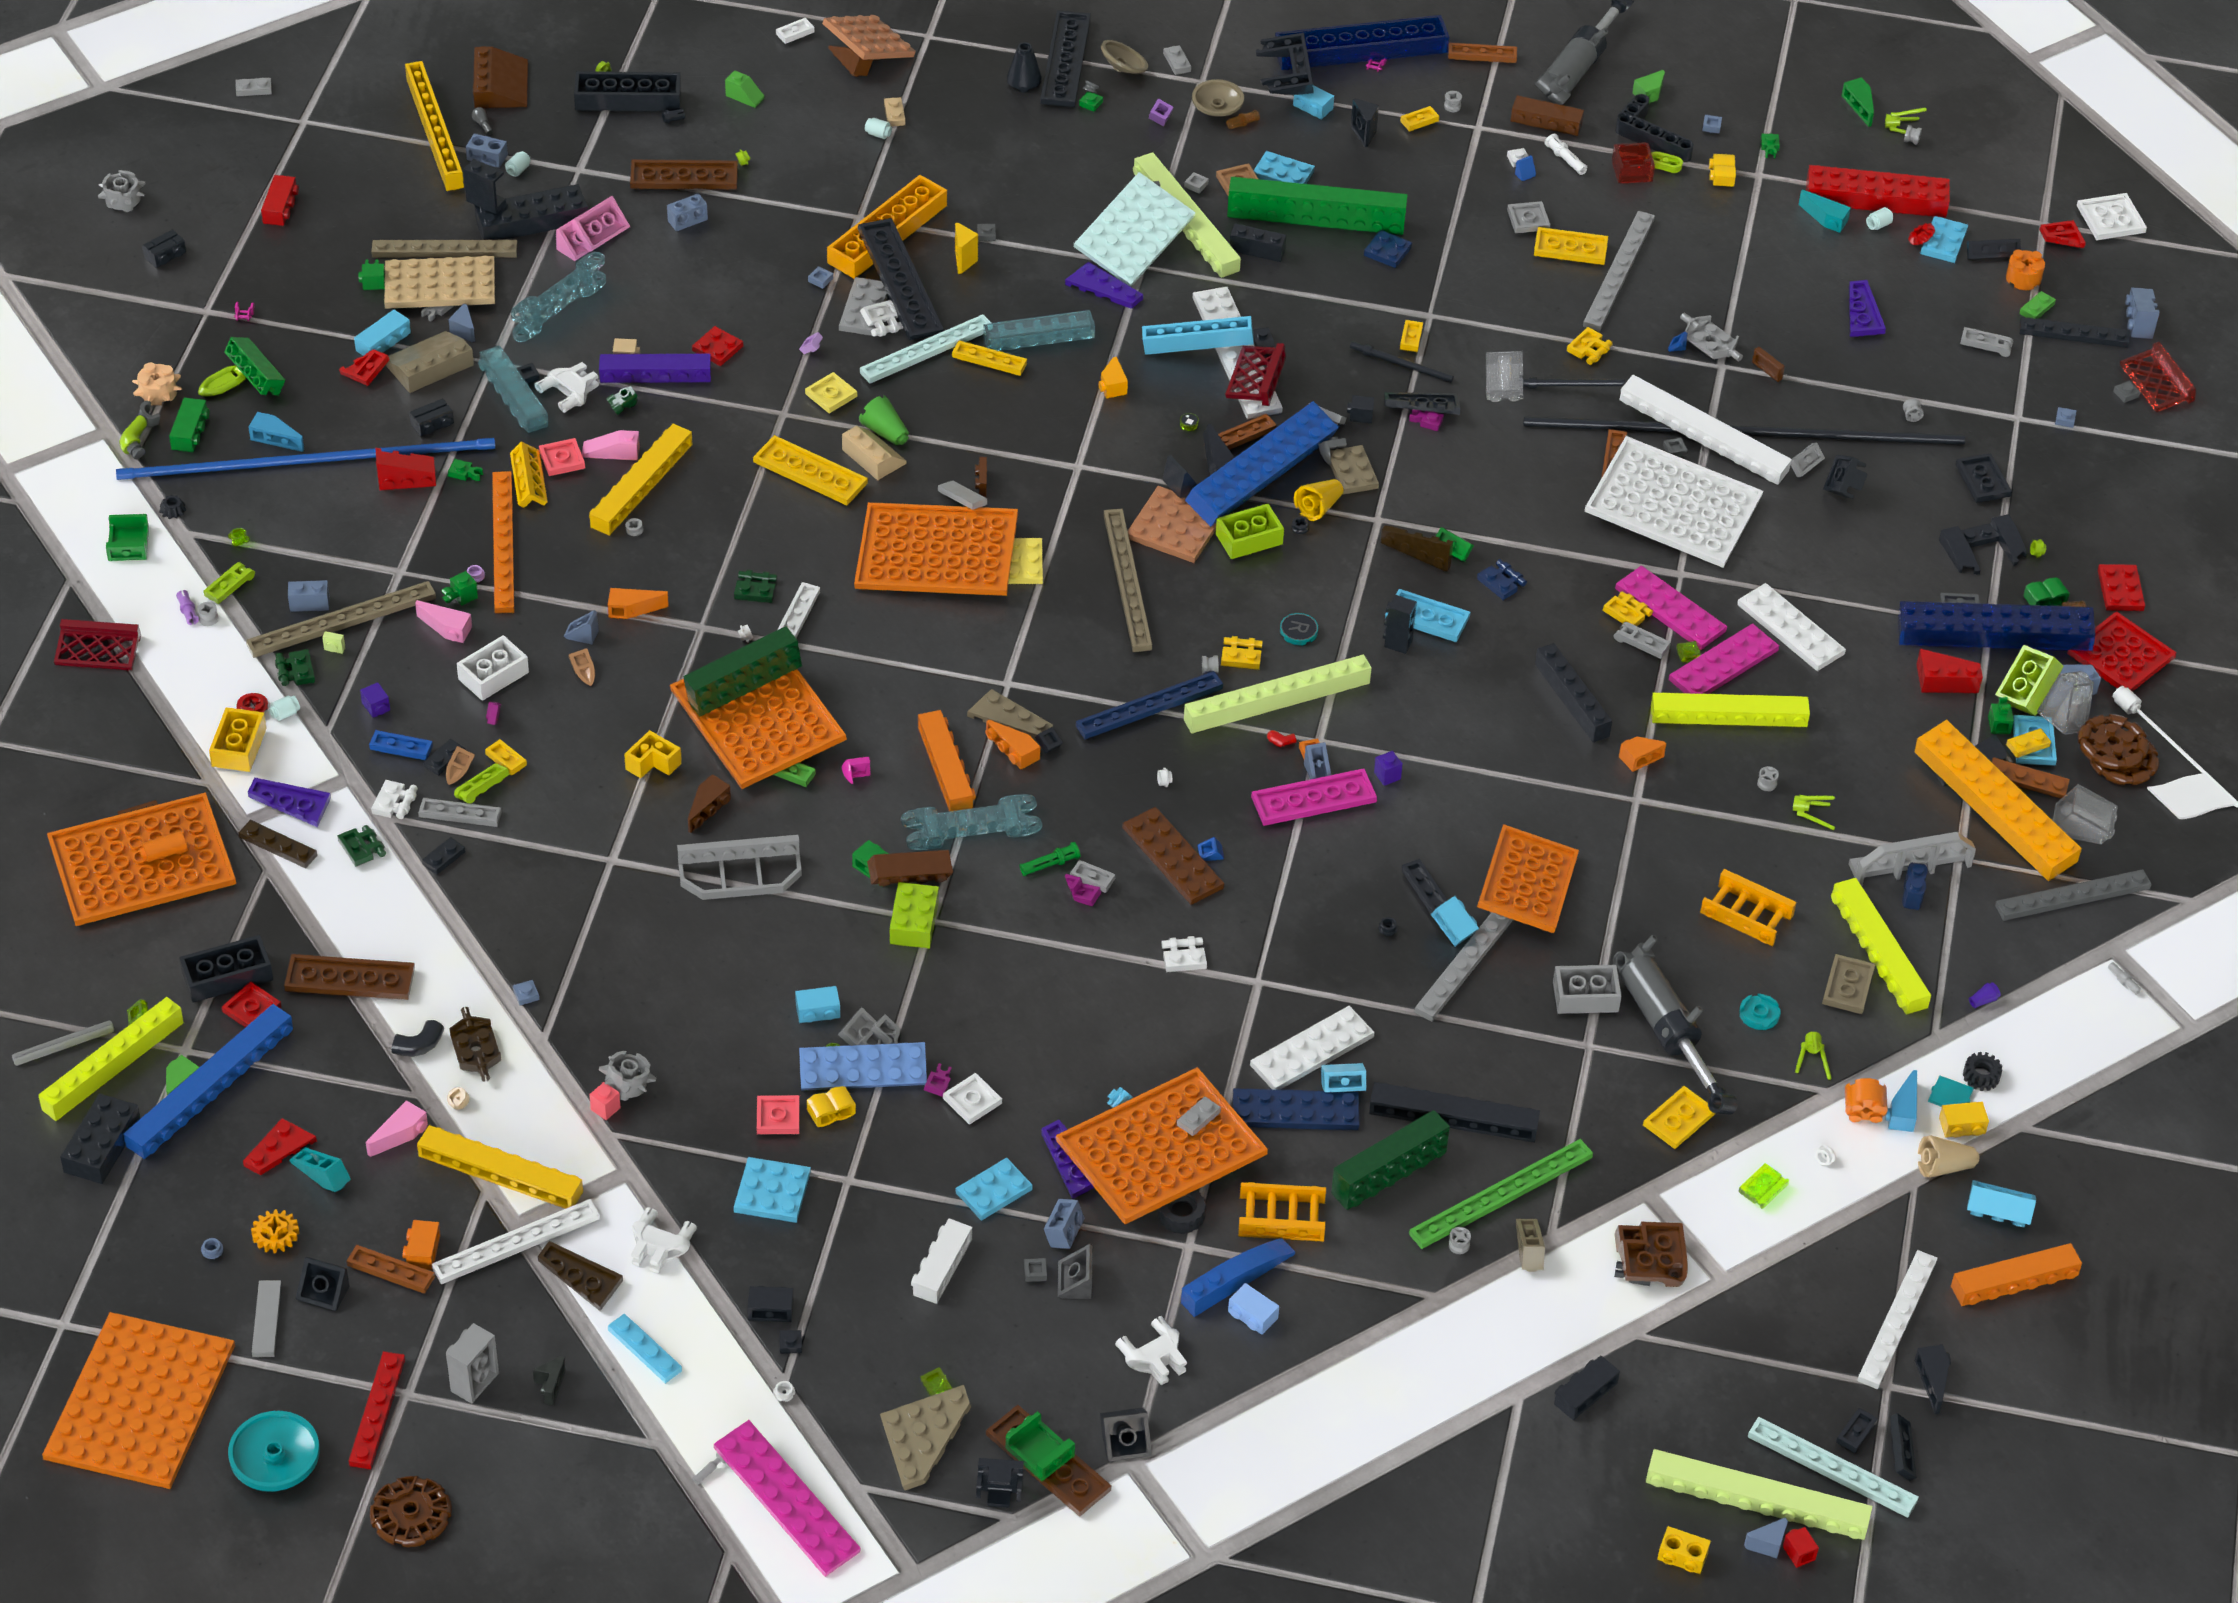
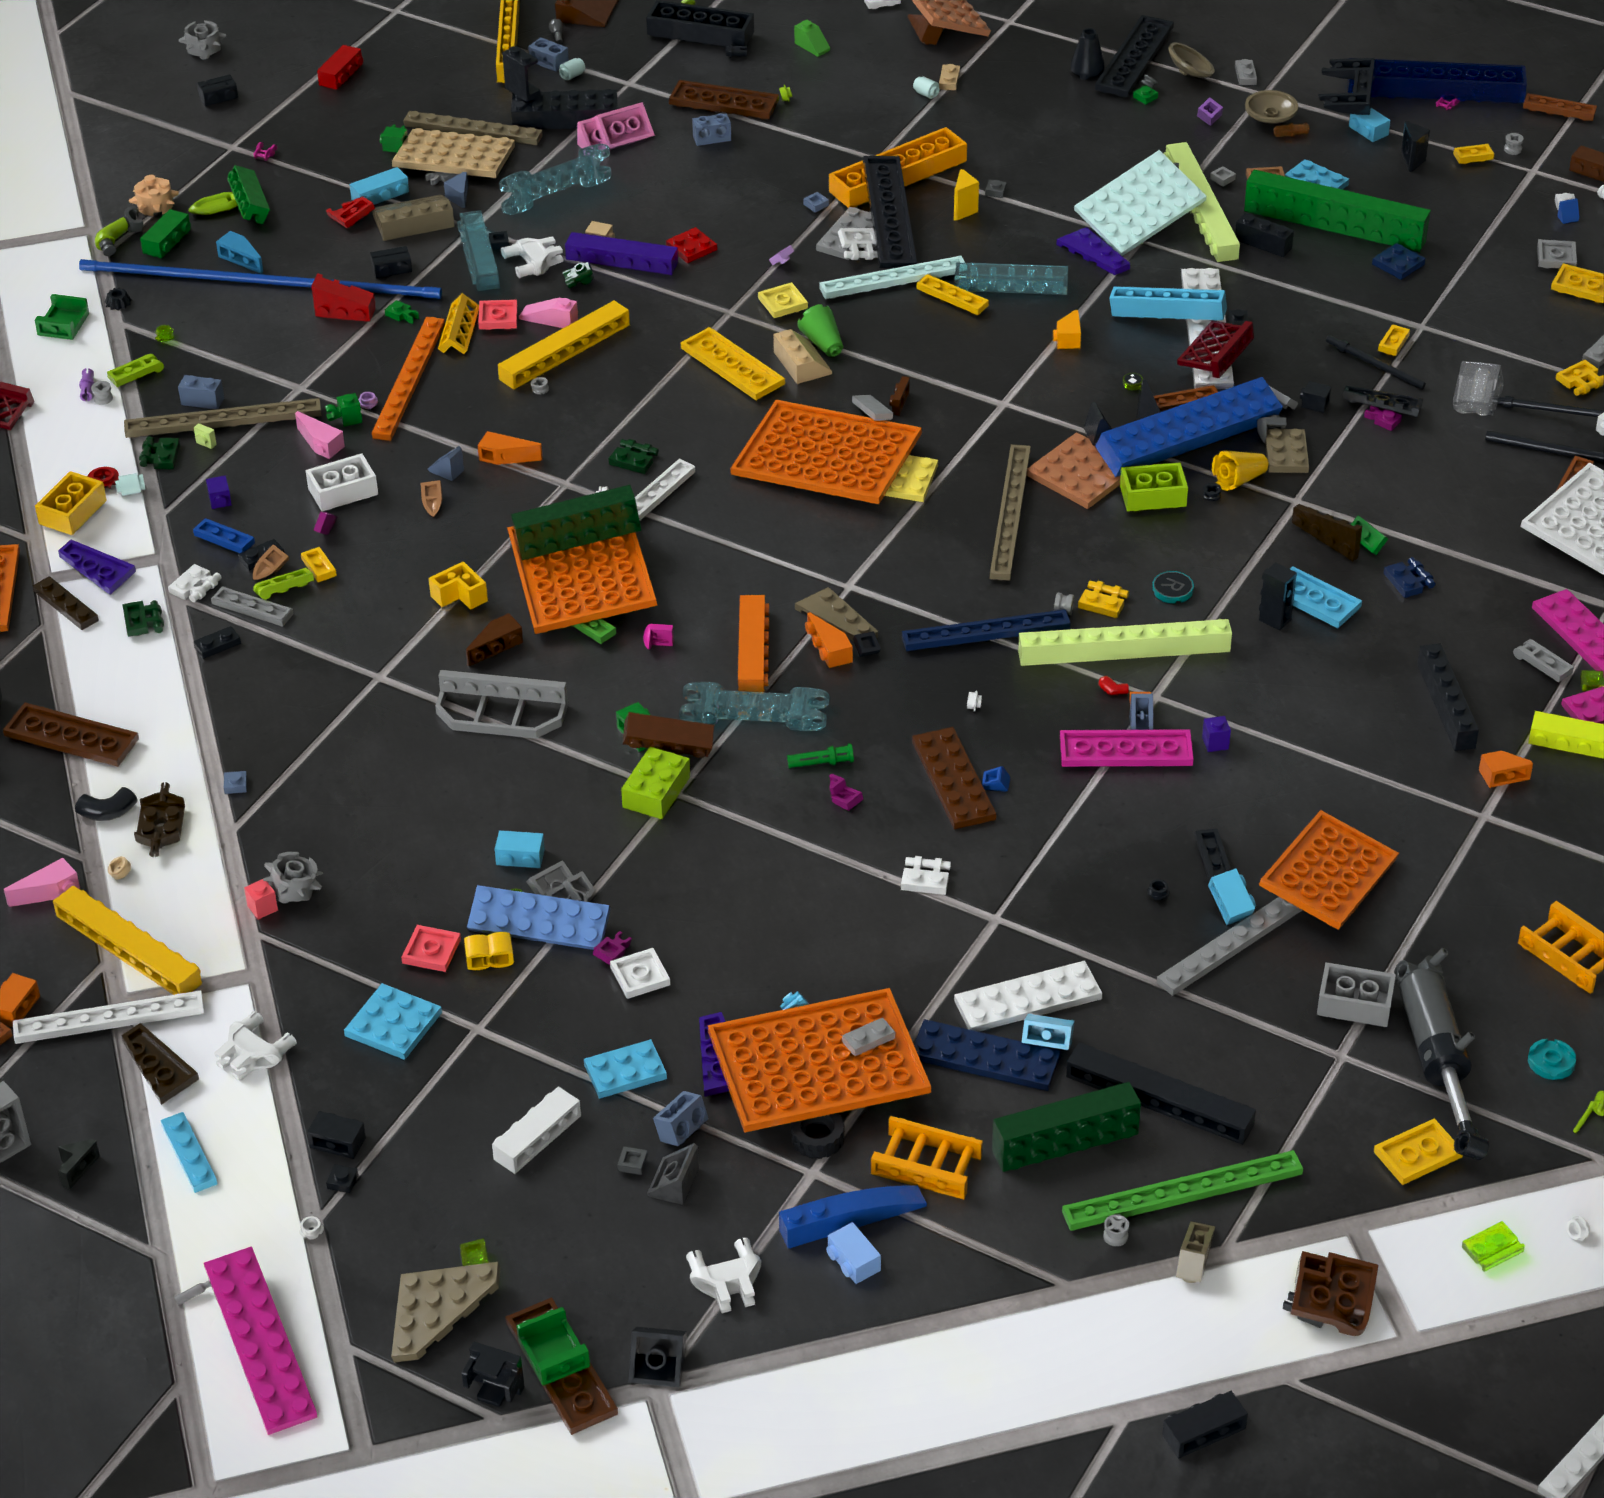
camera: 20 degrees right, 5 degrees down
light grey plate [1070,860,1115,893] -> none
yellow plate [1603,591,1653,626] -> none

